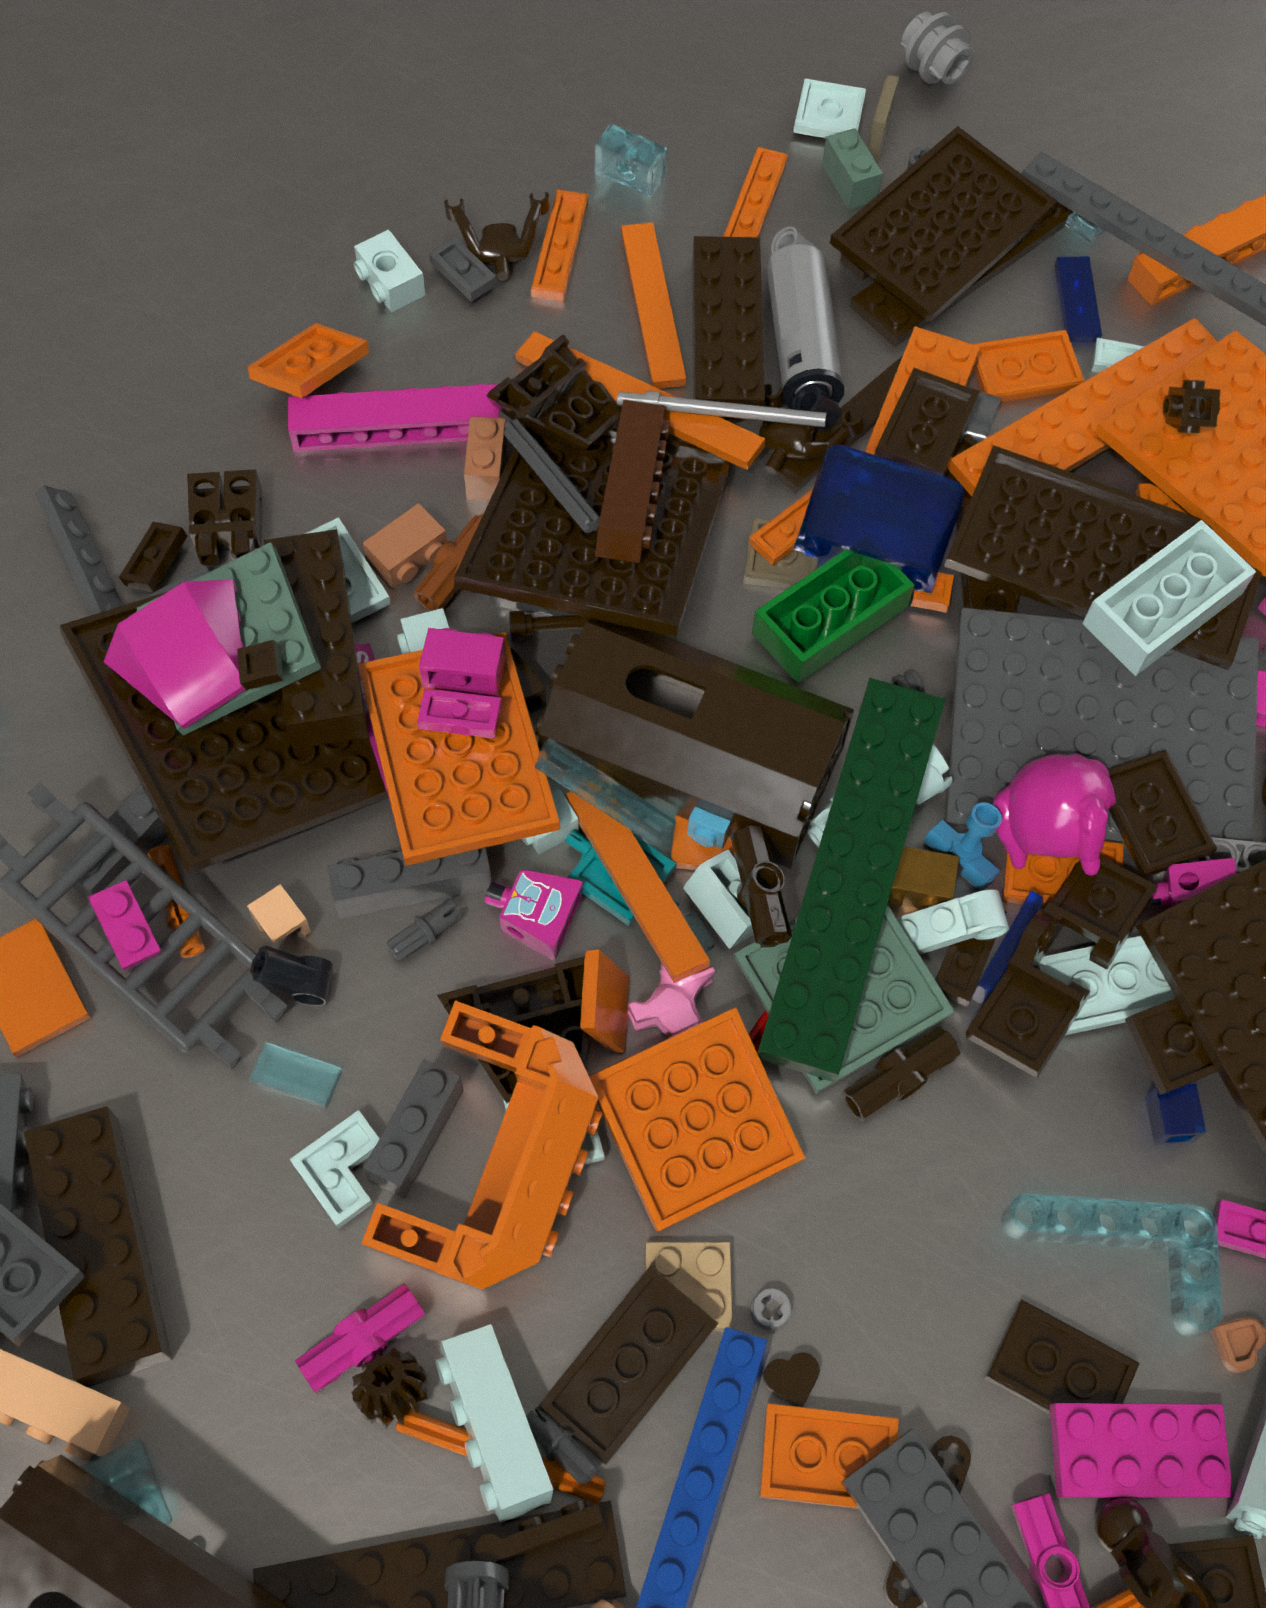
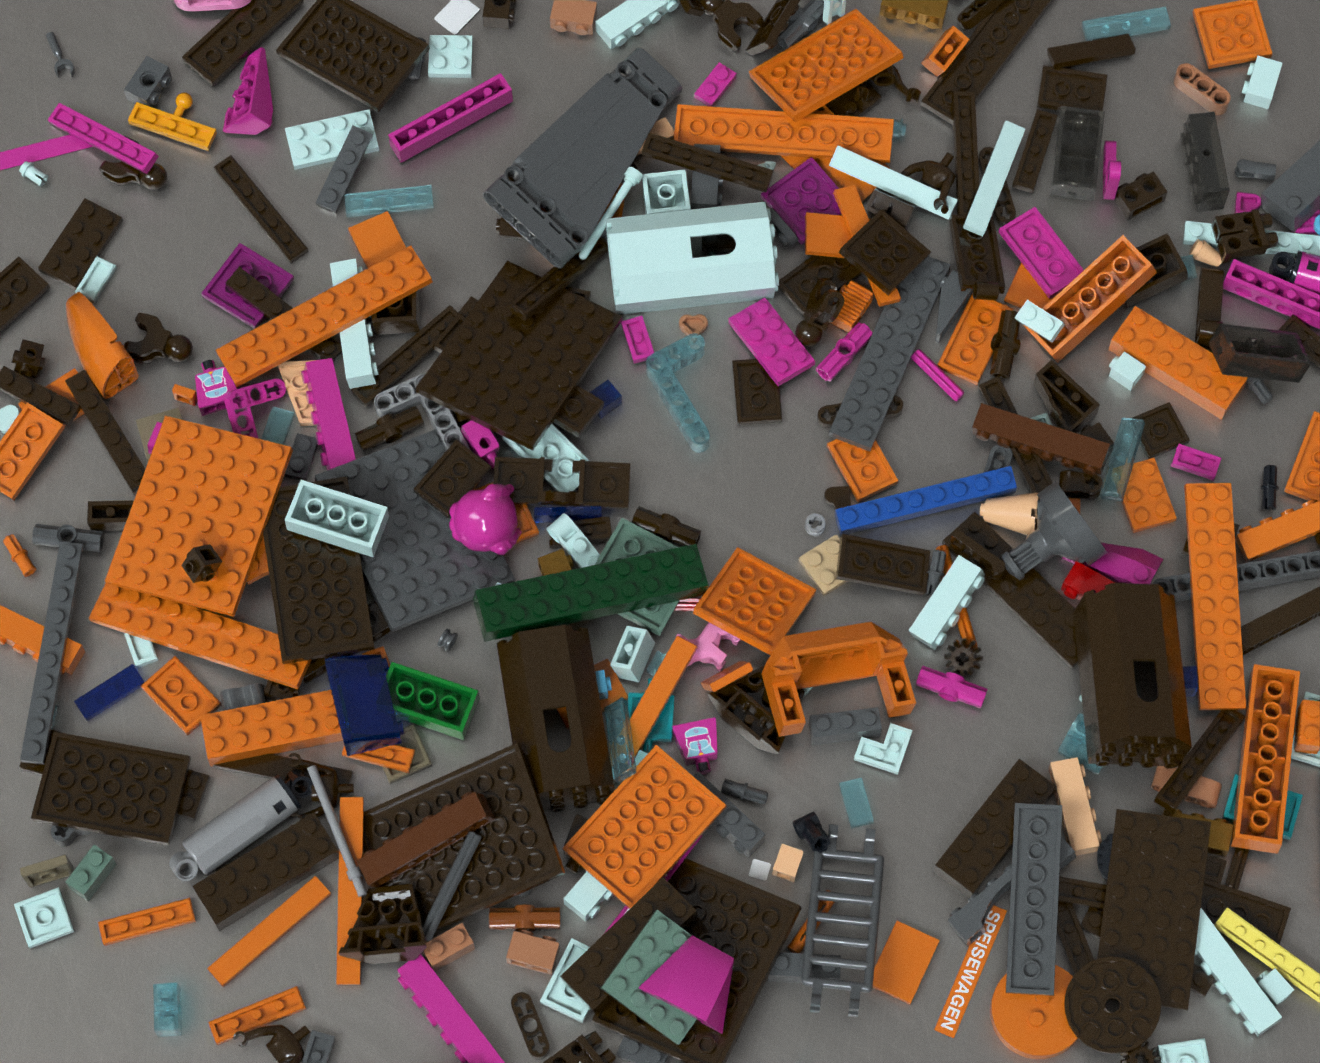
camera: 120 degrees left, 5 degrees up
dark pink plate [88,880,161,972] -> none
dark brown plate [237,640,283,690] -> none
dark pink plate [417,688,502,738] -> none
dark pink brick [419,628,506,697] -> none
dark brown piece [730,826,792,948] -> none
dark brown plate [874,368,980,481] -> none
dark azure bar [923,802,1002,891] -> none
none -> dark brown beam [511,992,550,1059]
none -> white sticker [749,859,771,881]

